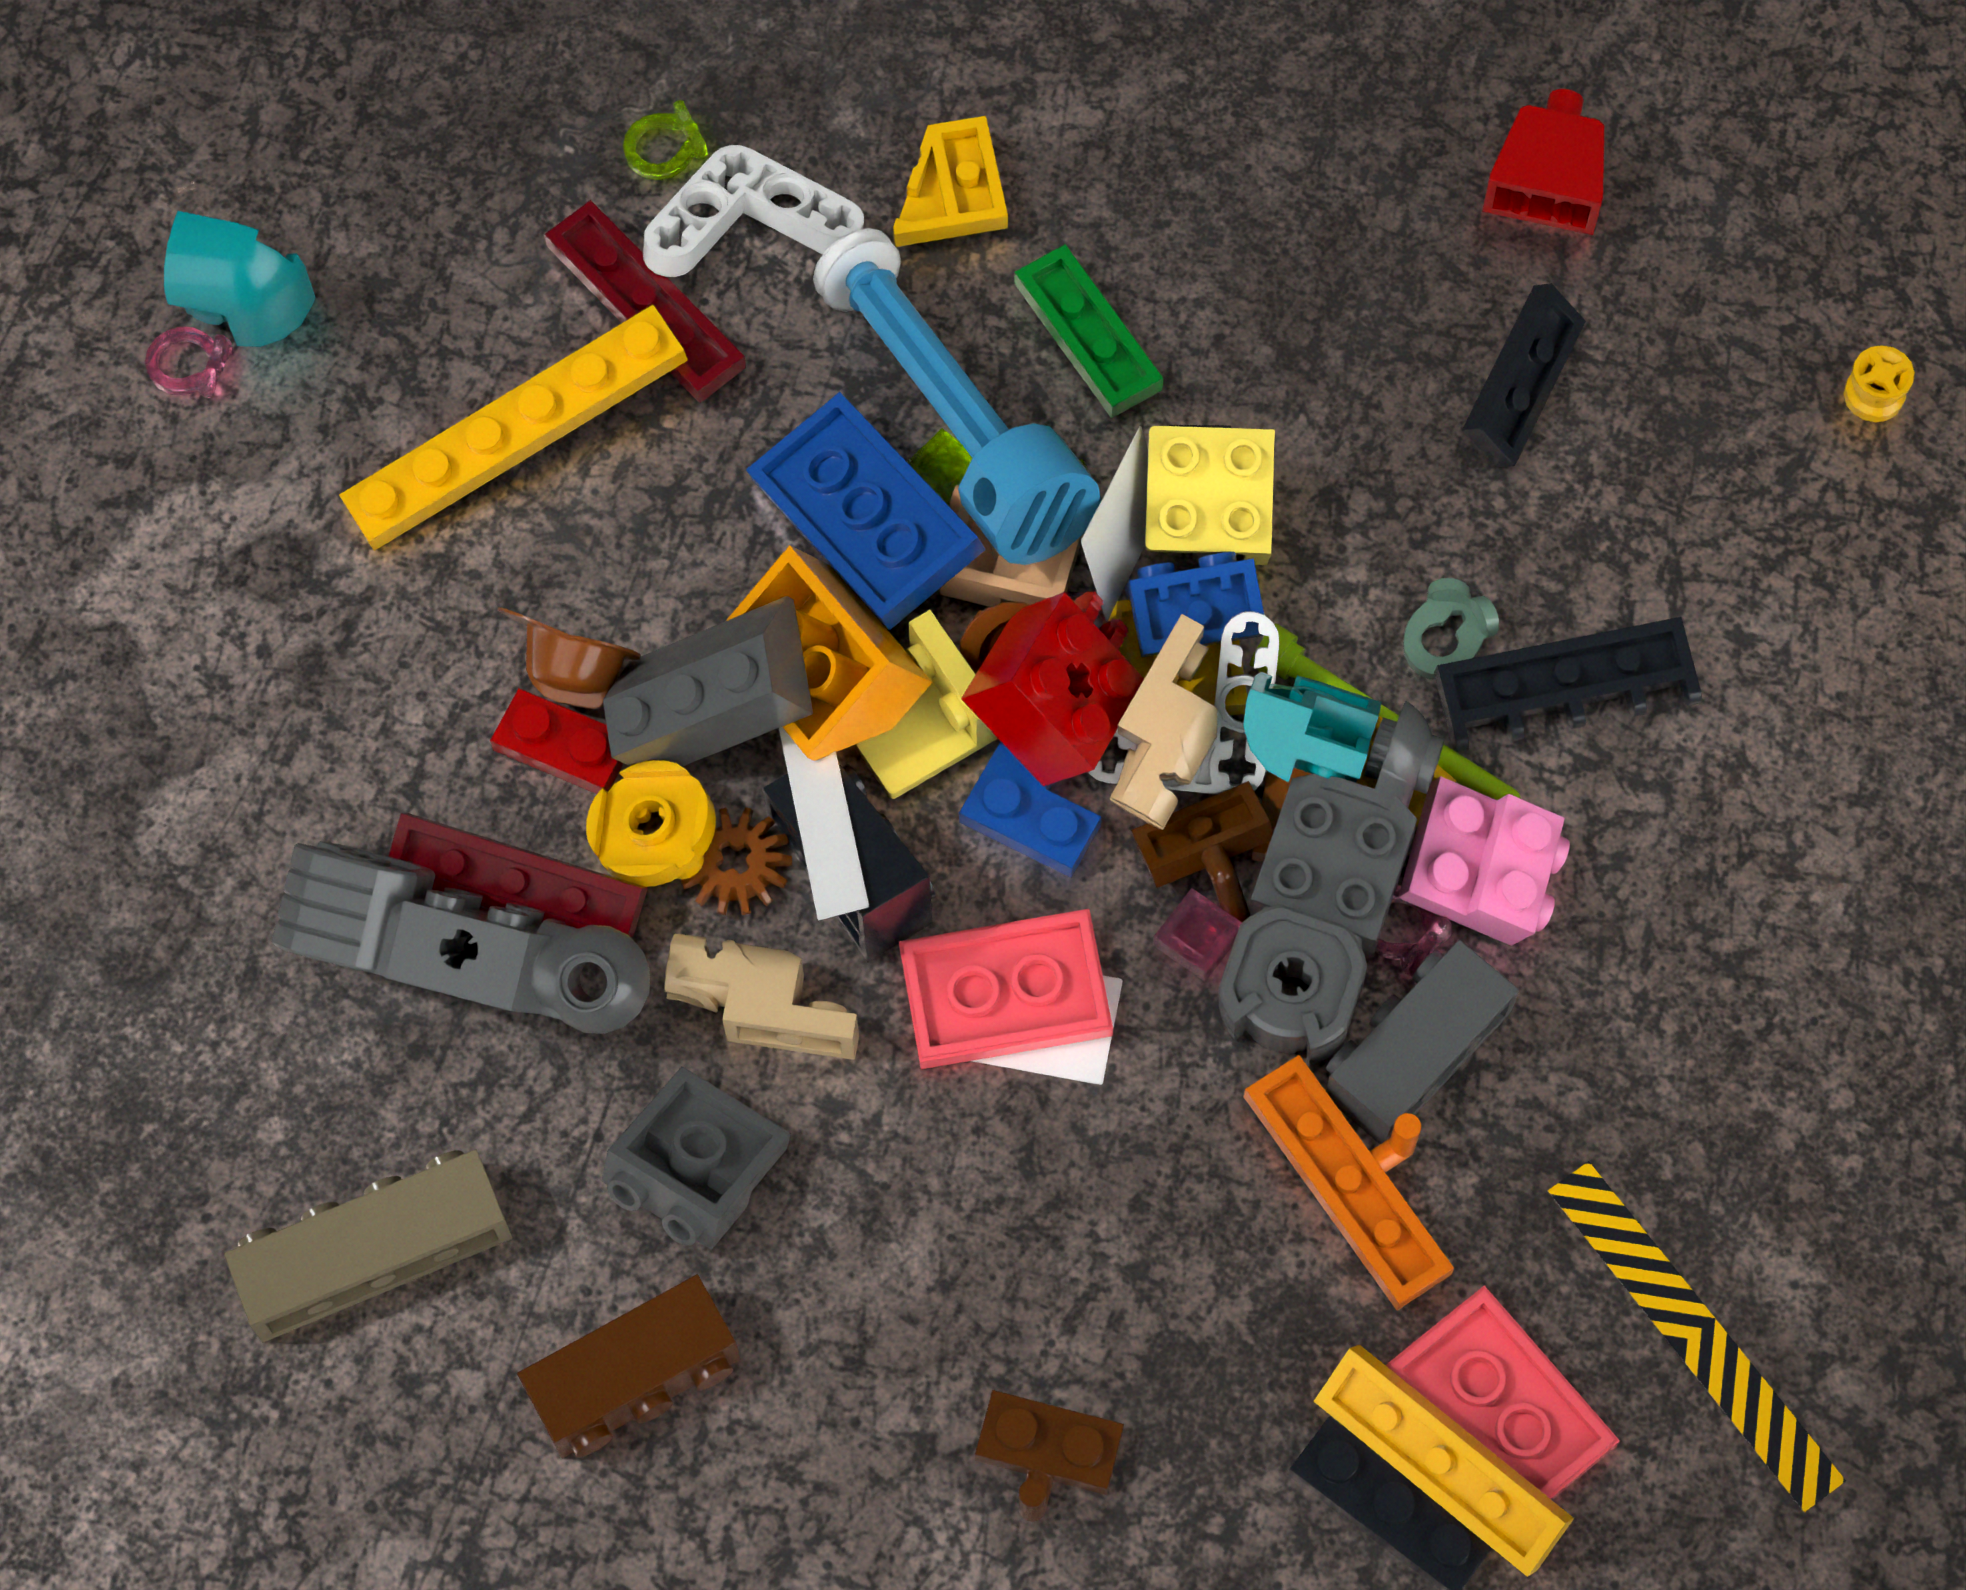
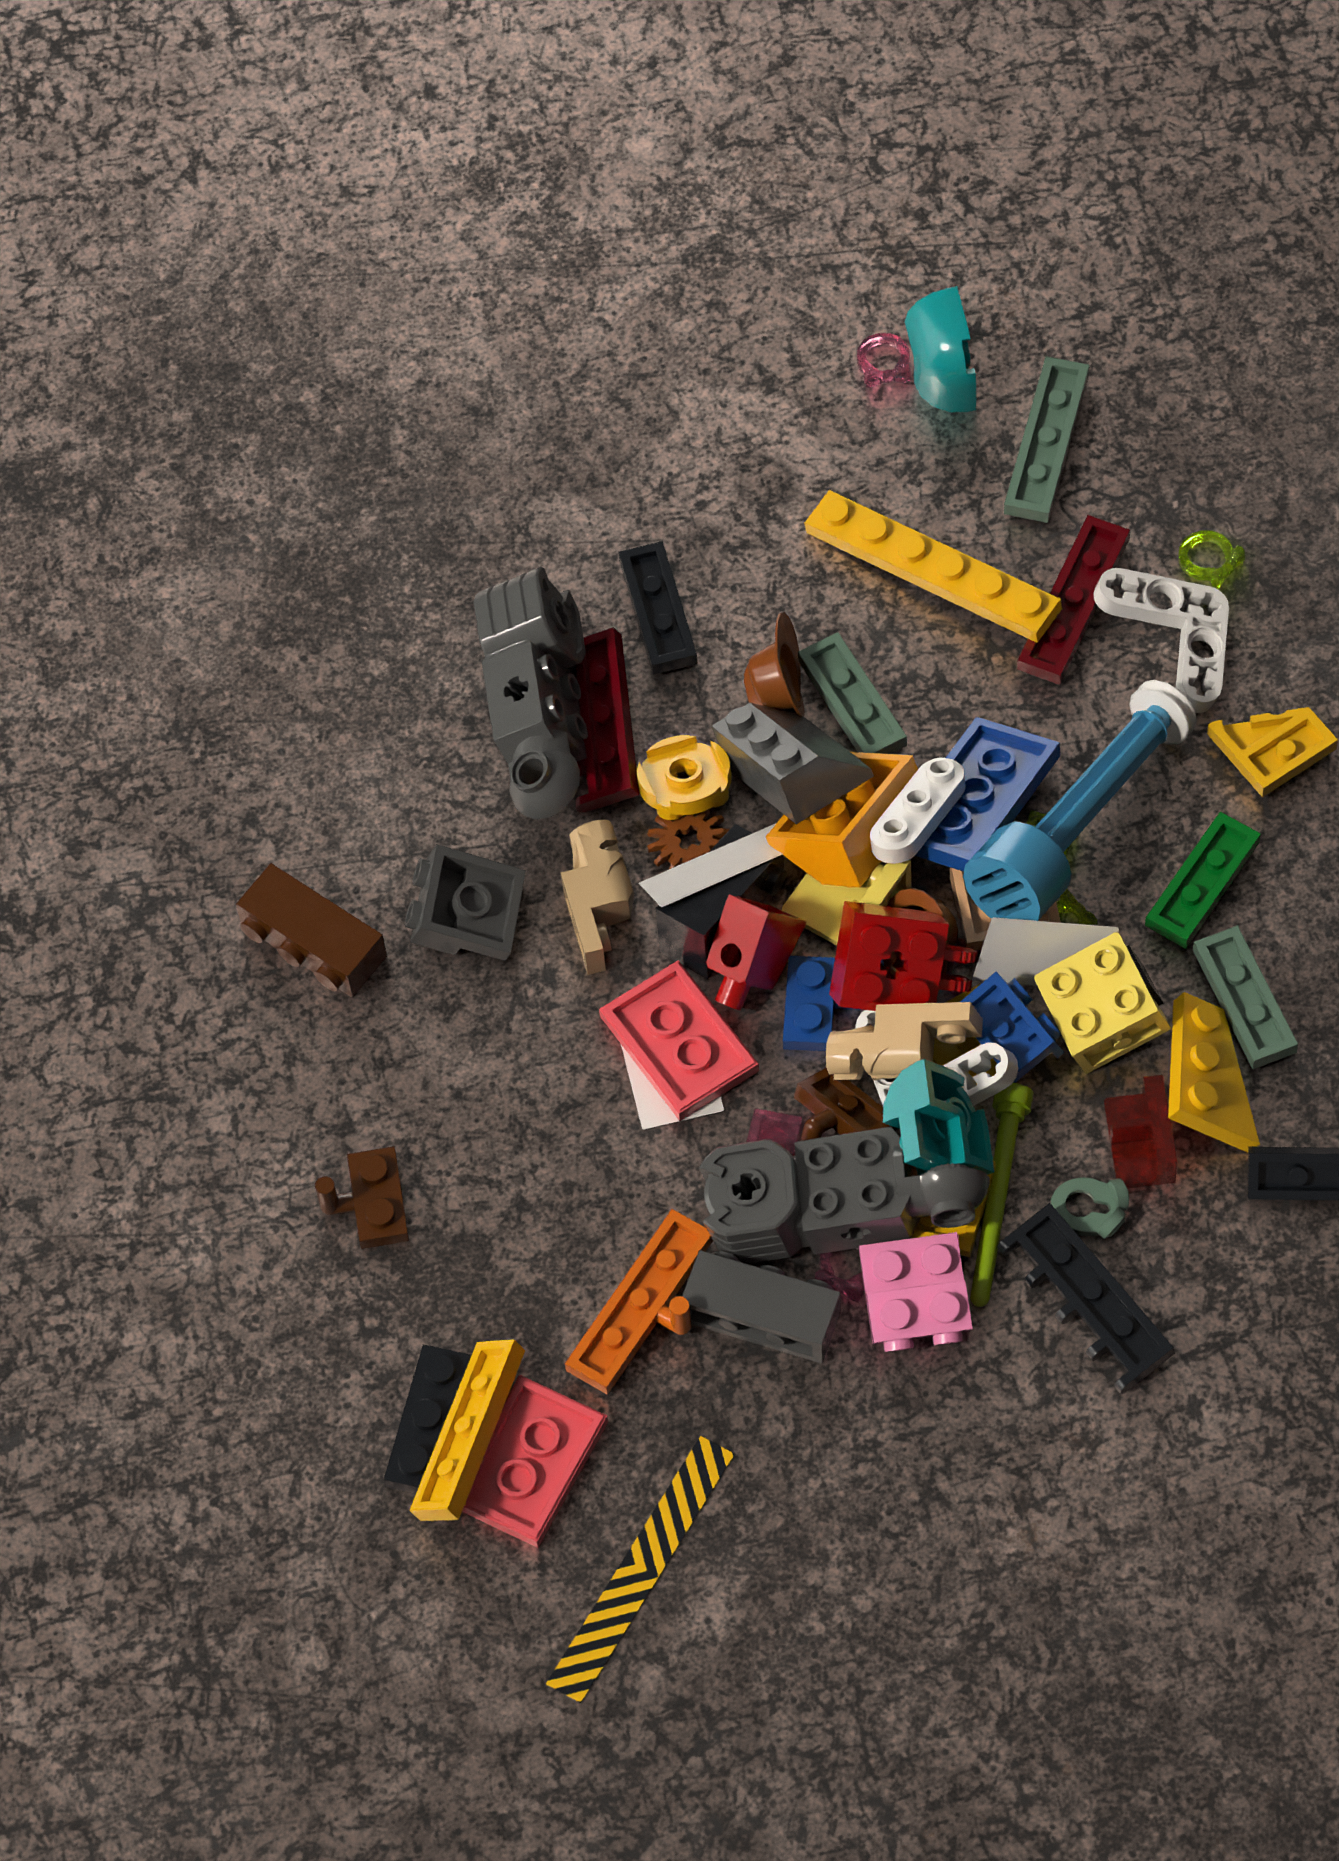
camera: 70 degrees right, 5 degrees down
dark tan brick [223,1149,513,1343] -> none
red plate [490,688,624,794] -> none
none -> black plate [619,541,698,675]
none -> red torso [706,894,807,1011]
none -> sand green plate [798,632,907,754]
none -> white plate [870,757,965,864]
none -> sand green plate [1004,356,1090,523]
none -> clear red panel [1104,1074,1178,1188]
none -> yellow wing [1168,992,1260,1153]
none -> sand green plate [1193,925,1298,1069]

